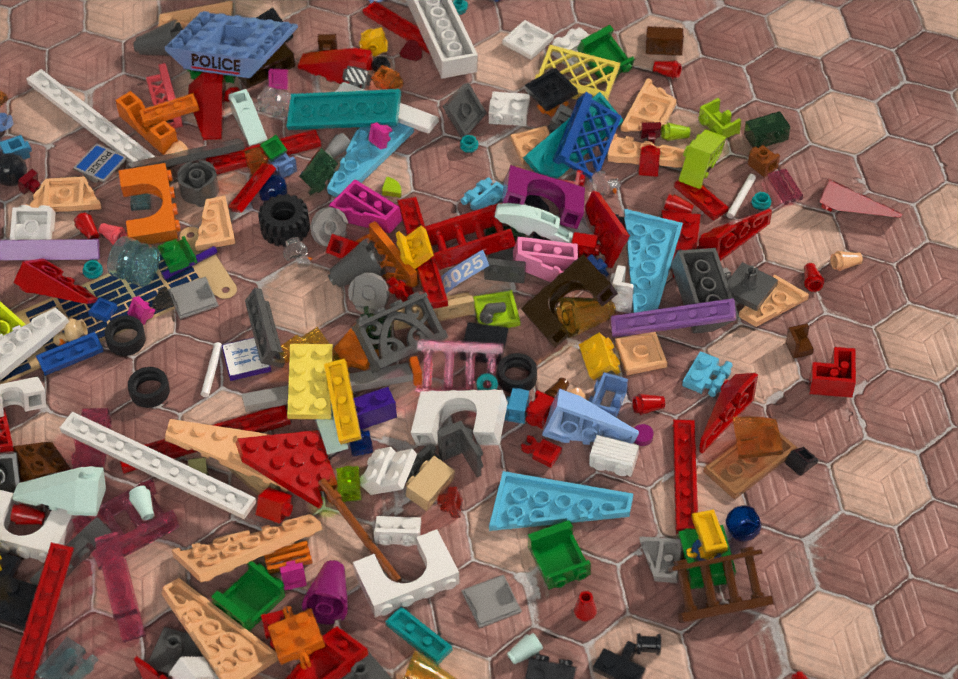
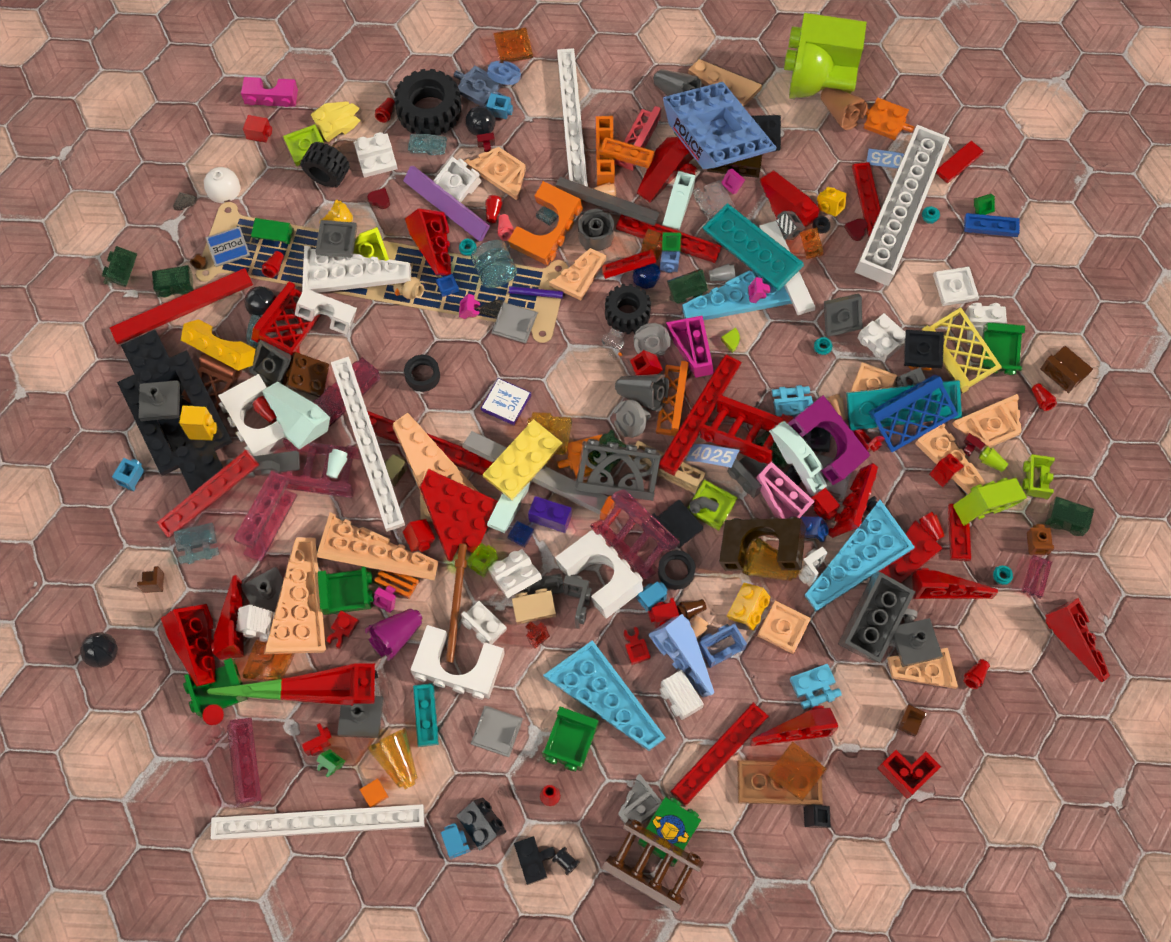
camera: 40 degrees right, 15 degrees up
blue plate [36,332,104,376] -> none
piece [73,143,127,183] -> none
black tyre [104,315,146,356] -> none
green plate [157,236,198,273] -> none
white bar [201,342,222,397] -> none
dark grey fence [245,288,285,368] -> none
orange plate [268,606,325,669] -> none
reddish brown tile [318,34,338,51] -> none
yellow plate [324,358,362,445] -> none
red plate [386,277,414,302] -> none
yellow bracket [395,226,434,269] -> none
teal plate [476,373,498,390] -> none
light aqua cone [507,633,543,665] -> none
clear animal [587,171,621,196] -> none
medium lavender tile [611,298,736,338] -> none
red cone [632,394,665,415] -> none
magenta tile [634,424,654,446] -> none
yellow tile [692,509,728,556] -> none
white bar [726,174,756,219] -> none
clear blue hair [726,505,762,542] -> none
light nougat cone [830,251,863,271] -> none

